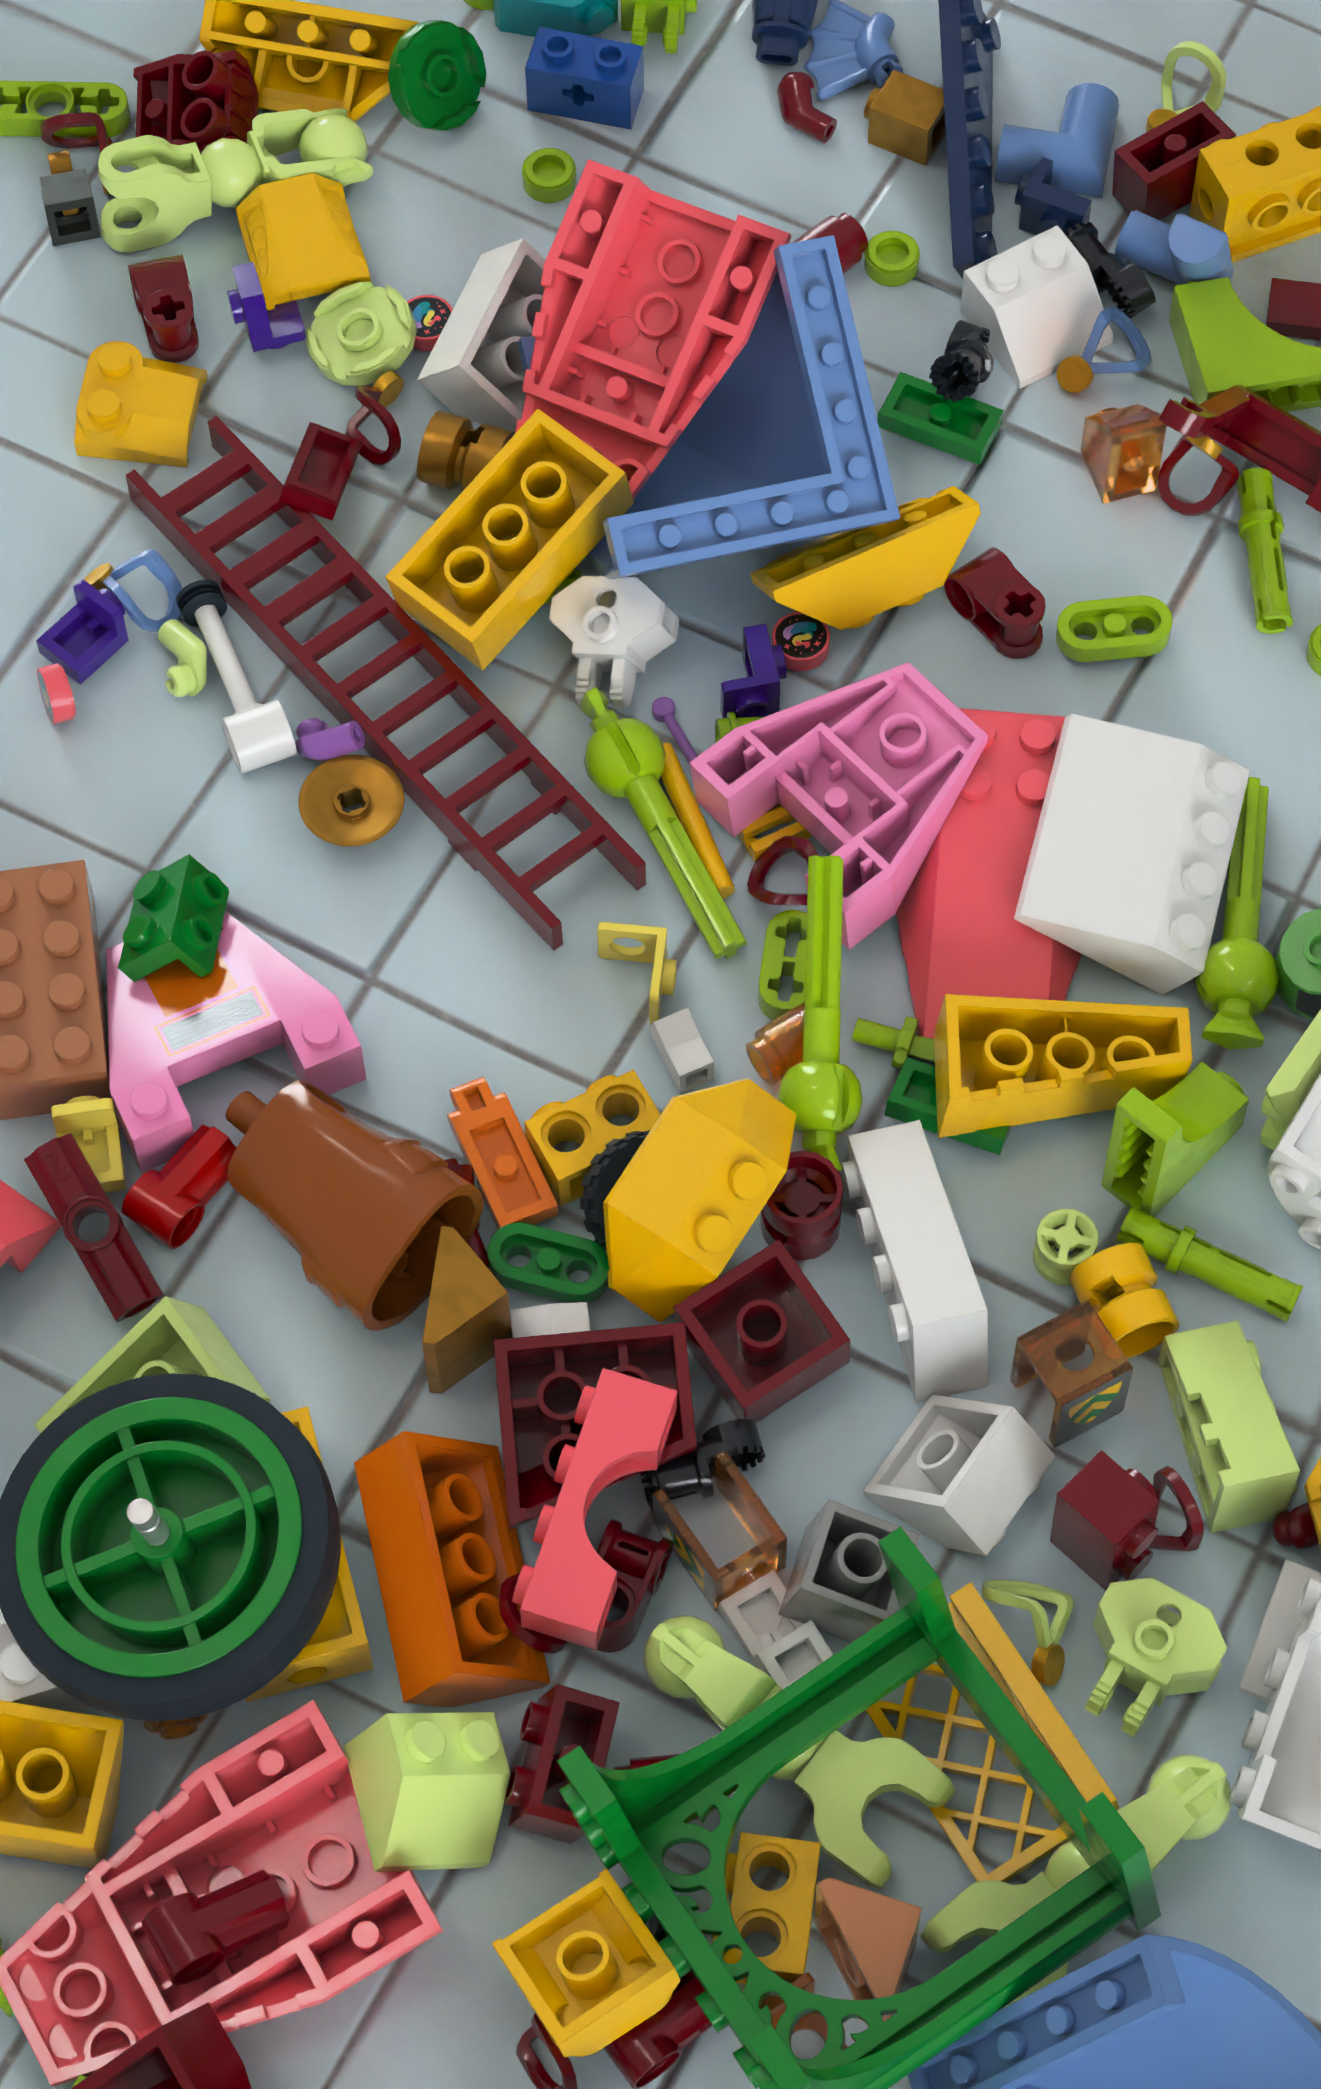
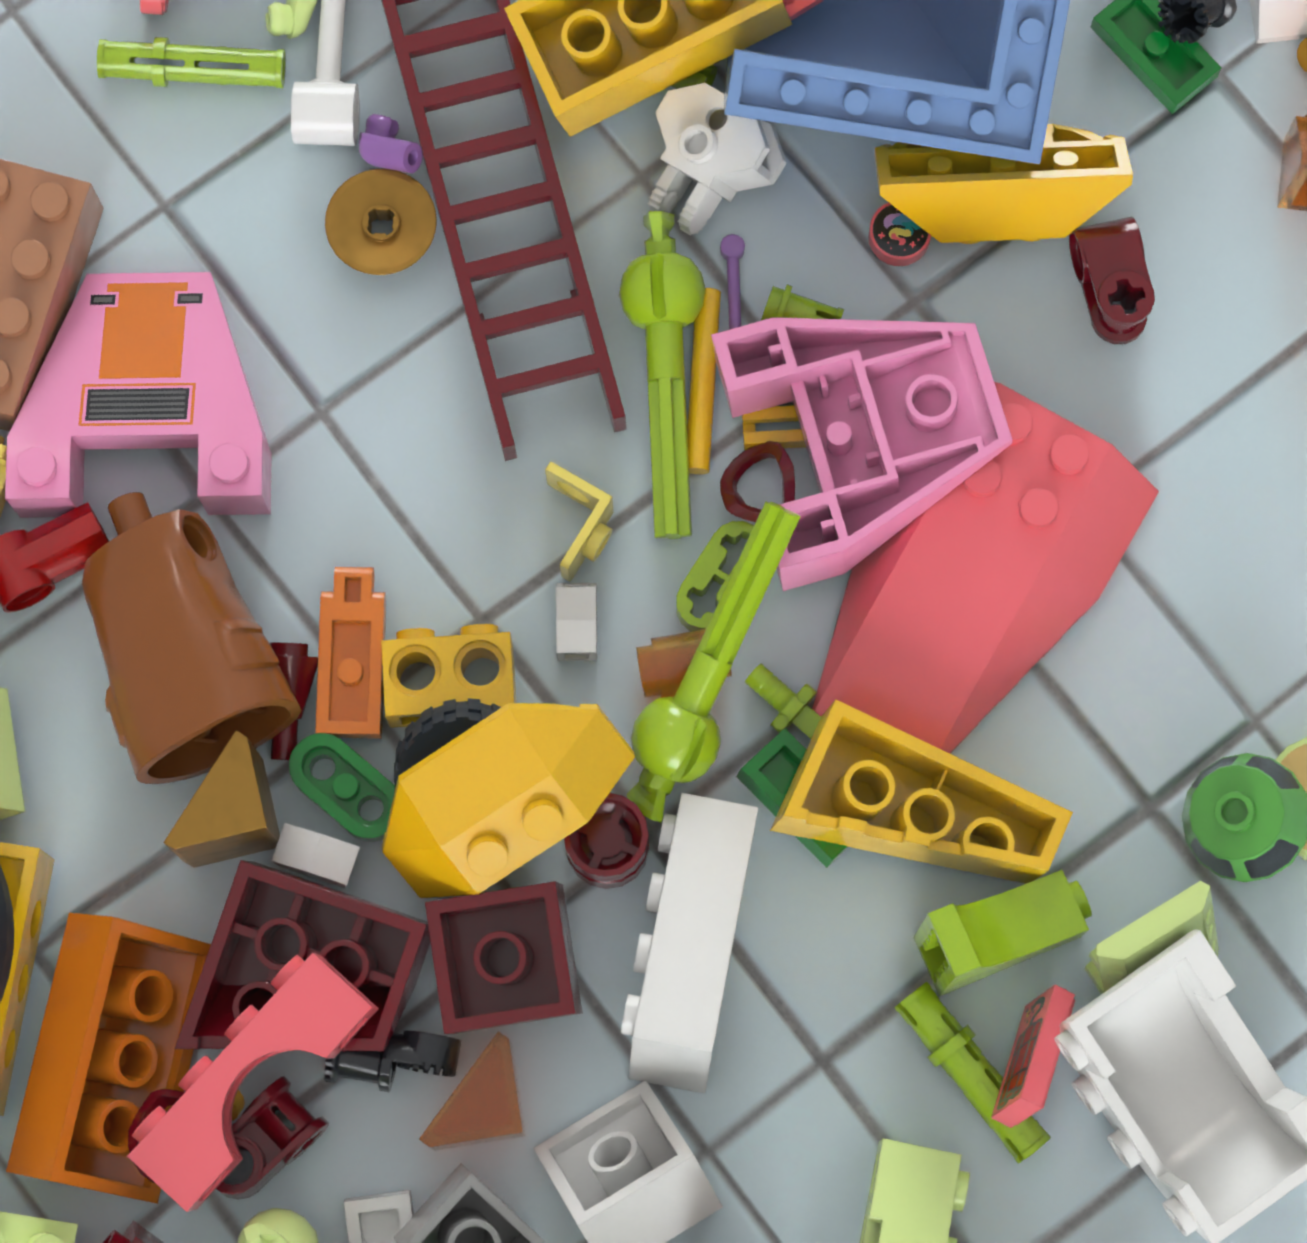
camera: 25 degrees right, 15 degrees up
green bracket [118,854,229,982] -> none
clear orange piece [652,1450,787,1611] -> none
dark purple bracket [720,624,787,718] -> none
clear orange piece [1010,1300,1133,1448] -> none
white slope [1014,713,1250,995] -> none
yellowish green wheel [1033,1209,1098,1286] -> none
lime plate [1056,595,1173,662] -> none
yellow wheel [1069,1243,1180,1360] -> none
lime piece [1195,777,1279,1050] -> none
none -> lime pin [97,37,286,89]
none -> clear orange slope [419,1031,526,1151]
none -> coral tile [991,984,1075,1128]

